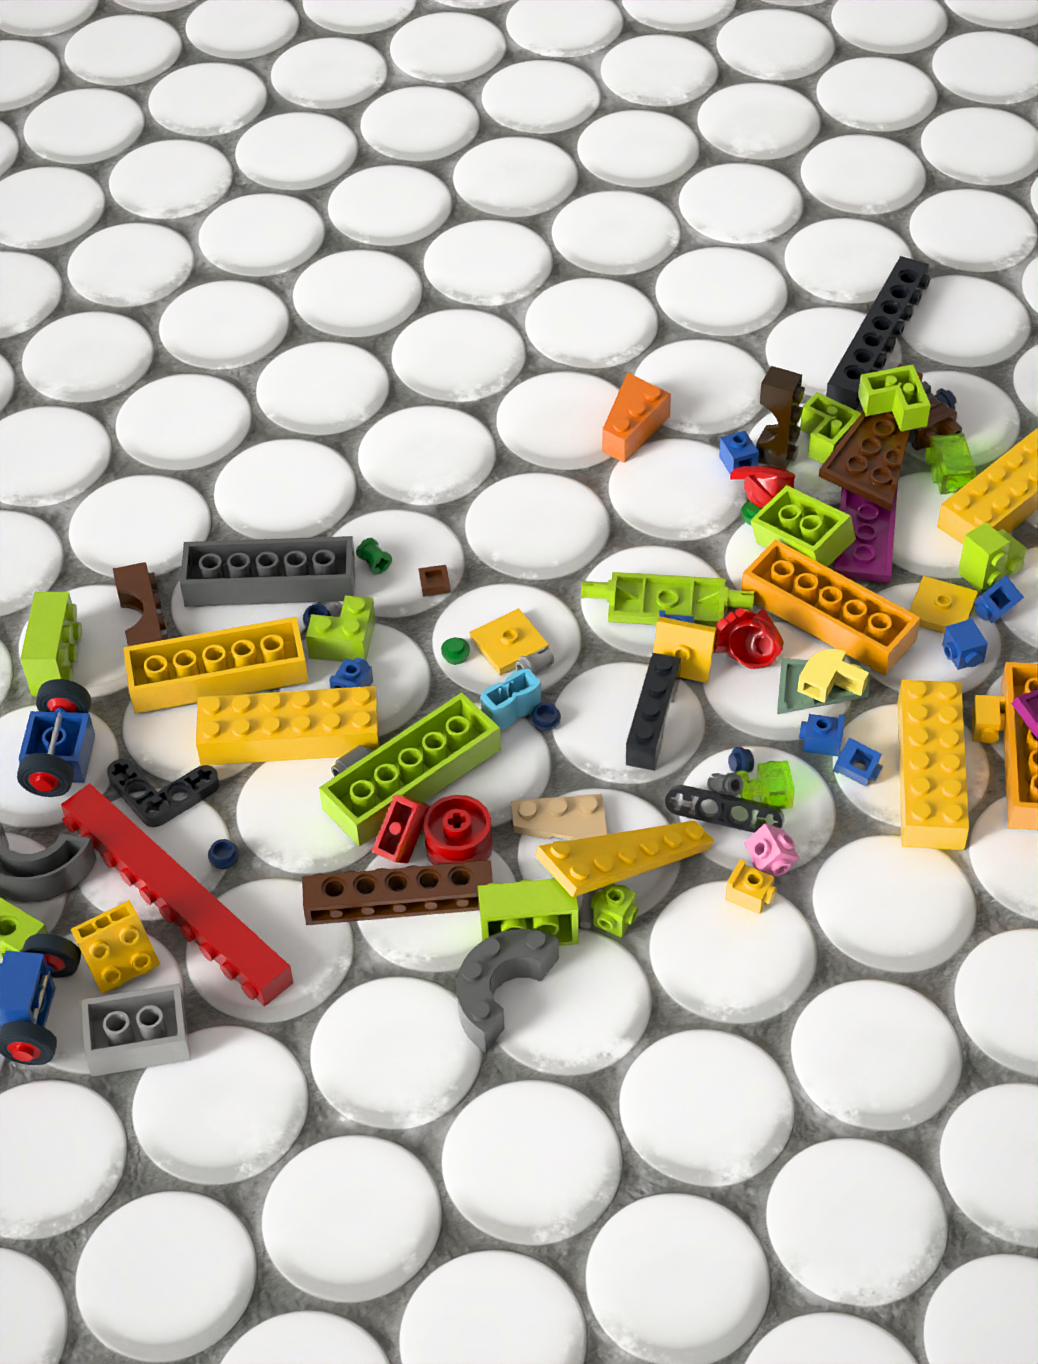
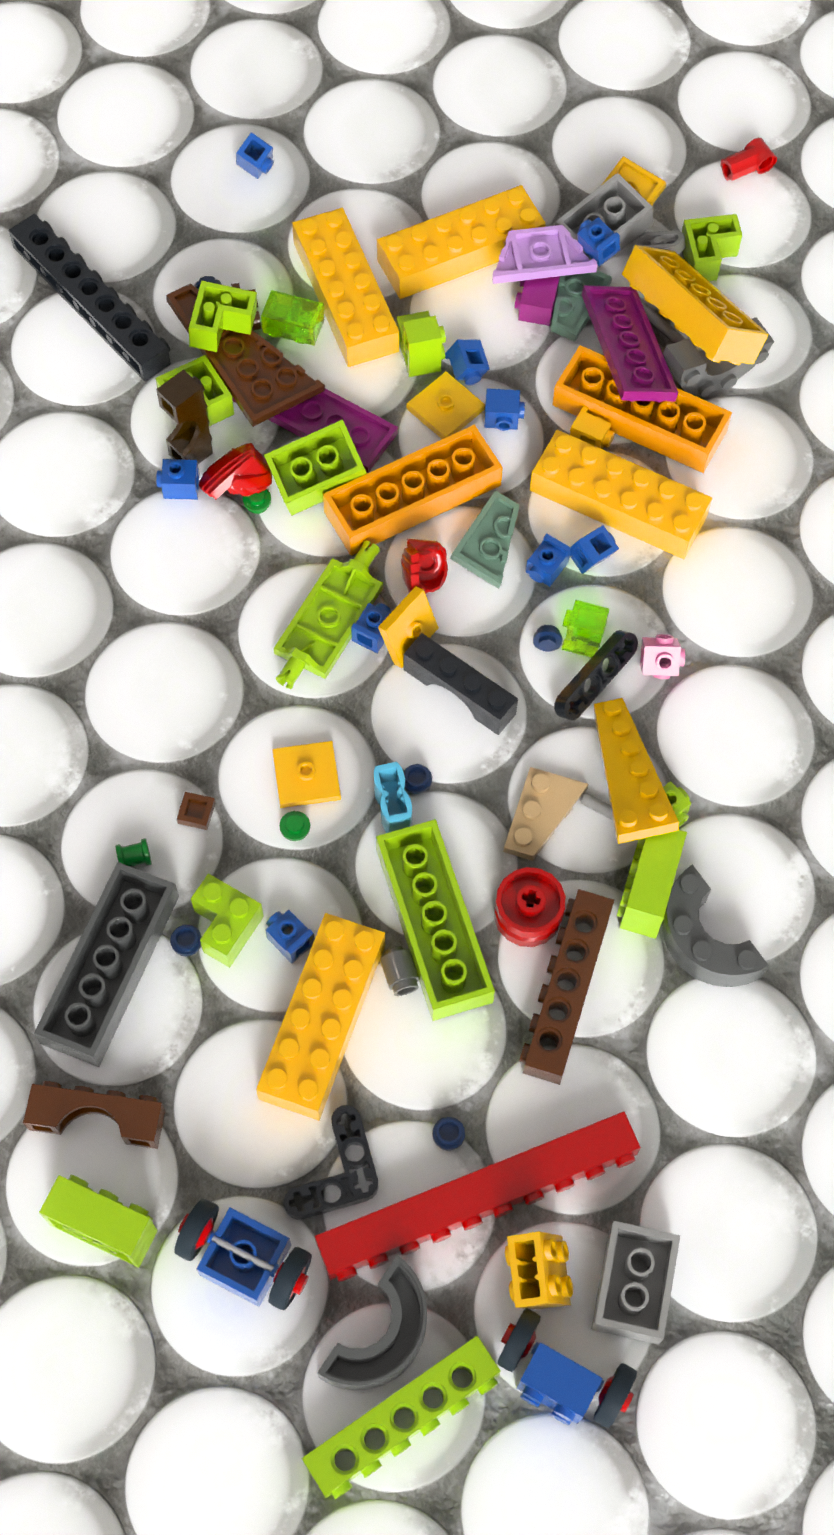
camera: 70 degrees left, 15 degrees up
yellow brick [123,617,309,714] -> none
red brick [371,794,430,864] -> none
light grey pin [515,647,554,674] -> none
orange wedge [602,372,671,463] -> none
dark grey pin [707,772,743,796] -> none
yellow brick [725,859,777,914] -> none
light yellow brick [797,649,869,703] -> none

